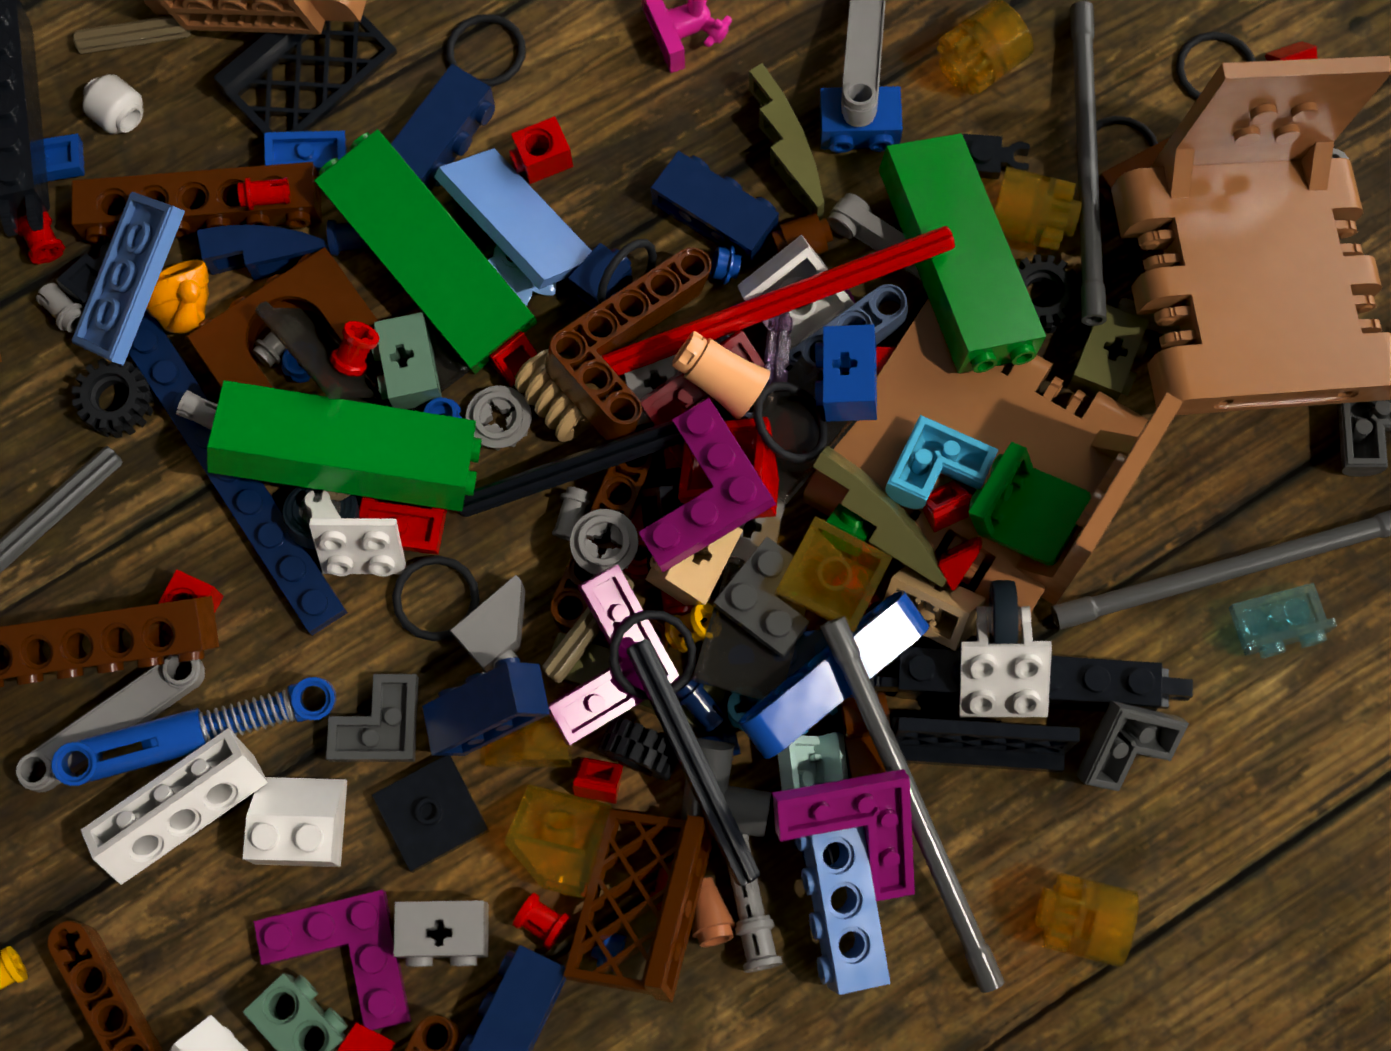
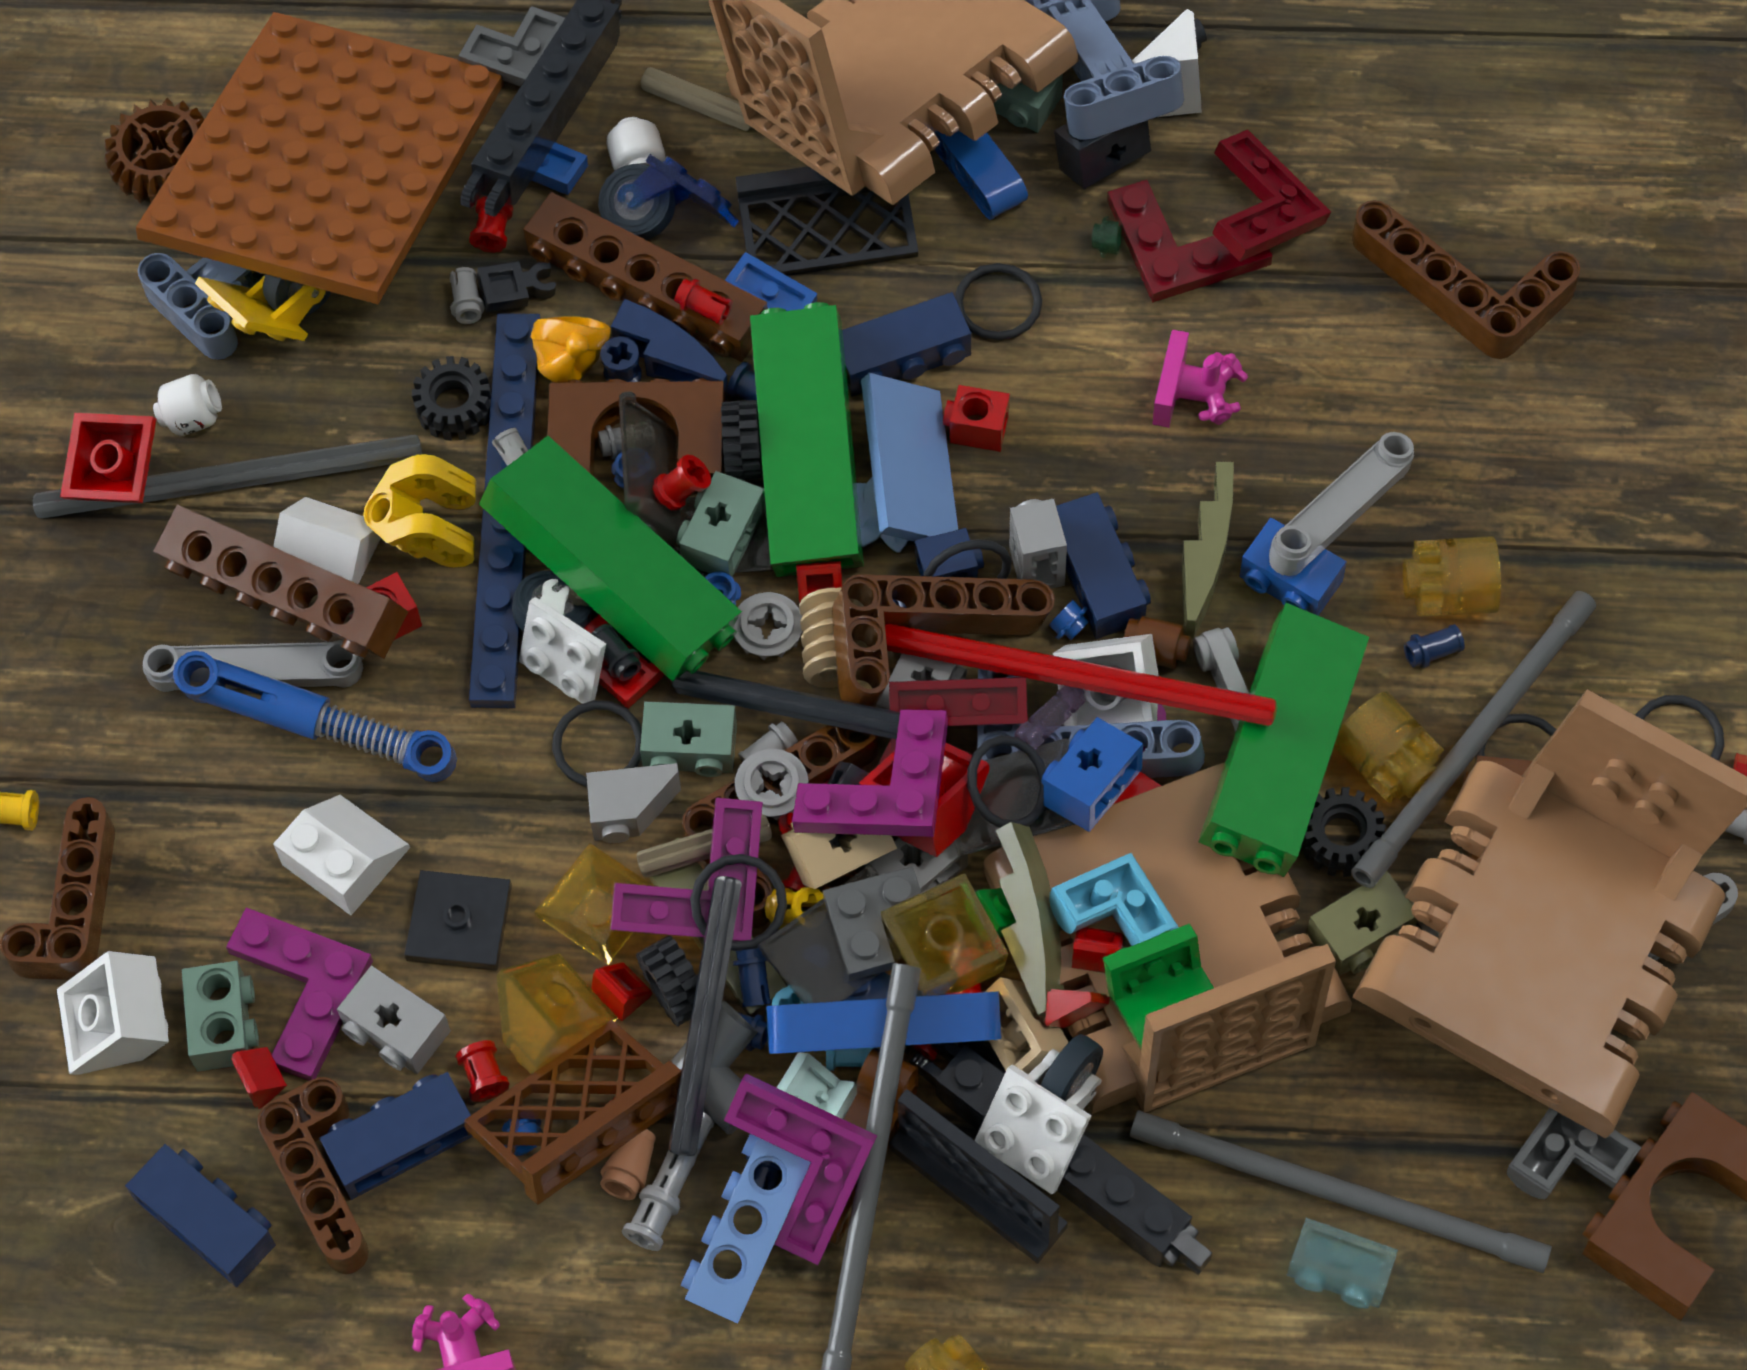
camera: 35 degrees right, 10 degrees down
medium blue tile [72,192,185,366] -> none
white brick [81,728,268,885] -> none
dark grey plate [326,674,419,762] -> none
dark blue brick [422,657,550,756] -> none
light nougat plant [672,331,770,420] -> none
black plate [962,134,1030,179] -> none
dark grey brick [1076,701,1189,791] -> none
none -> white slope [273,497,381,584]
none -> yellow piece [363,454,476,568]
none -> black pin [591,624,642,681]
none -> plate [598,154,739,240]
none -> dark blue bush [600,336,642,382]
none -> sand green brick [640,701,737,777]
none -> black tyre [721,400,762,480]
none -> light grey brick [1009,499,1067,589]
none -> dark blue pin [1404,624,1465,669]

